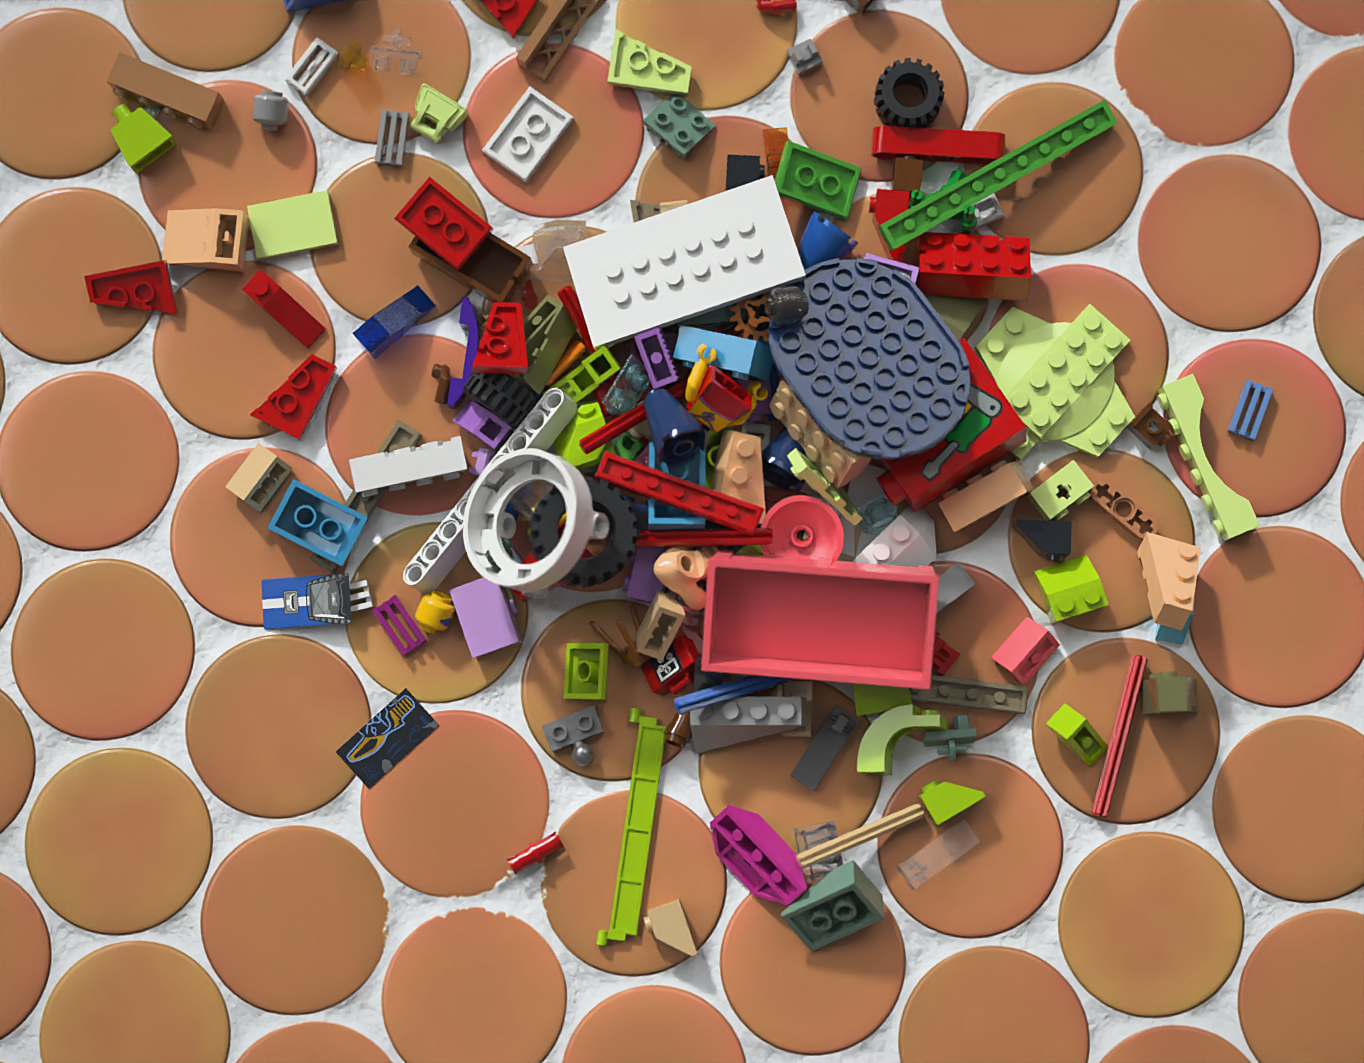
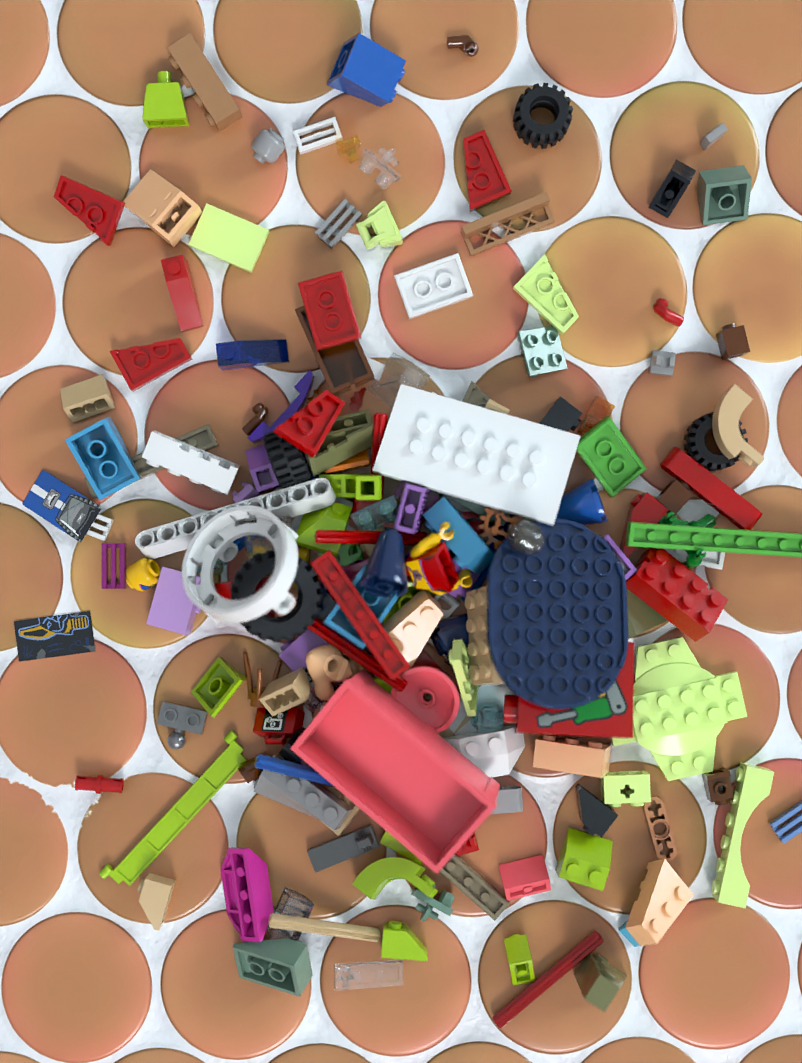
camera: 30 degrees right, 5 degrees up
none -> tan arch [712,384,765,467]

